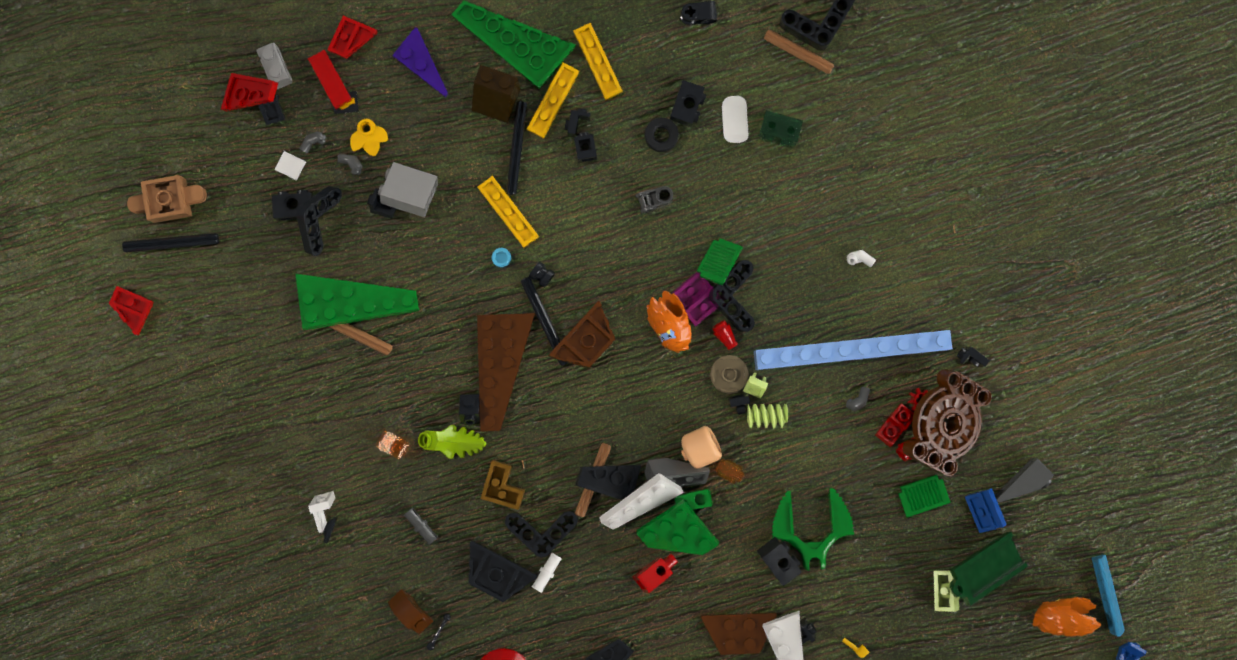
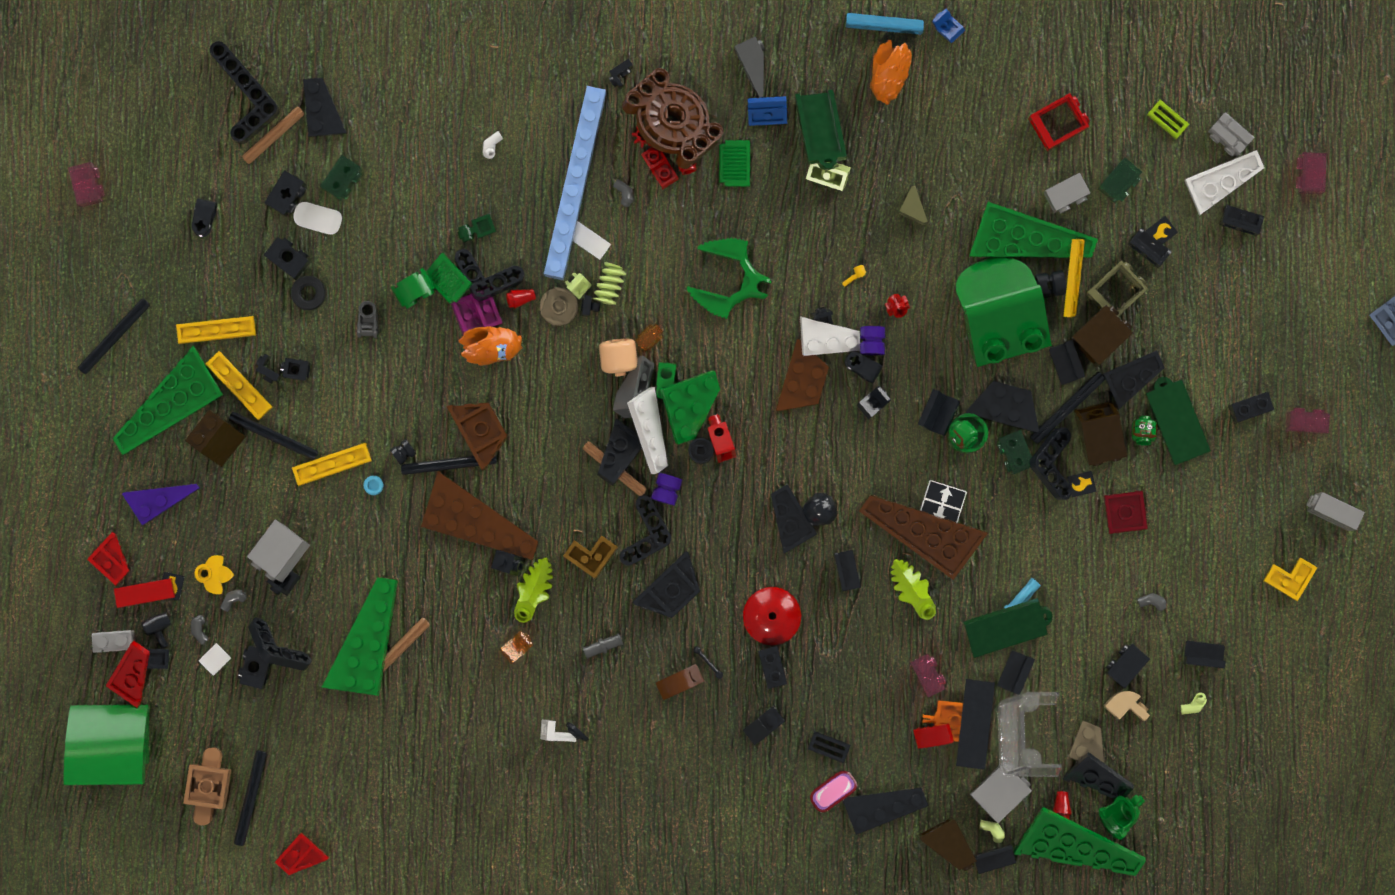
camera: 70 degrees left, 0 degrees up
white pin [531,552,562,593] -> none
black brick [757,537,802,586] -> none
none -> green slope [64,705,149,785]
none -> black piece [142,612,172,649]
none -> black brick [264,170,307,217]
none -> black wing [303,78,347,138]
none -> green brick [390,268,435,309]
none -> dark green plate [457,214,496,243]
none -> white sticker [573,221,611,260]
none -> dark purple wheel [651,473,682,506]
none -> black wheel [688,438,714,465]

